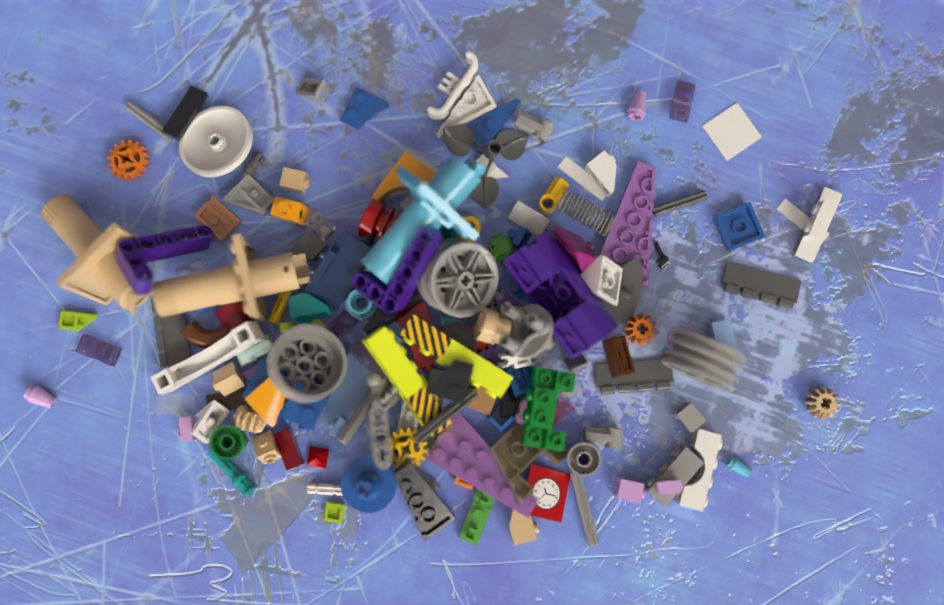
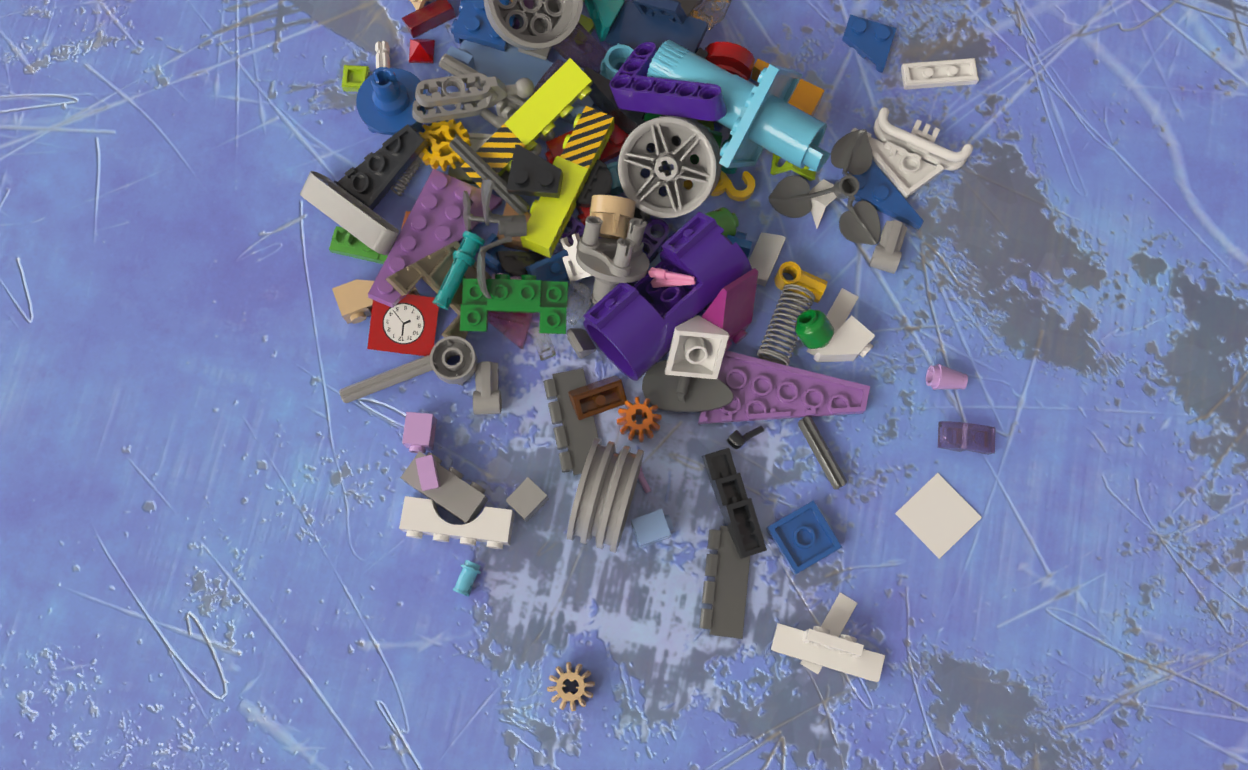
camera: 80 degrees right, 10 degrees down
none -> light grey beam [300,171,400,255]
none -> teal pin [433,231,485,310]
none -> dark grey plant [463,178,527,299]
none -> bright pink piece [648,267,696,288]
none -> black slope [702,448,767,558]
none -> green head [795,310,834,349]
none -> white tile [901,58,979,90]

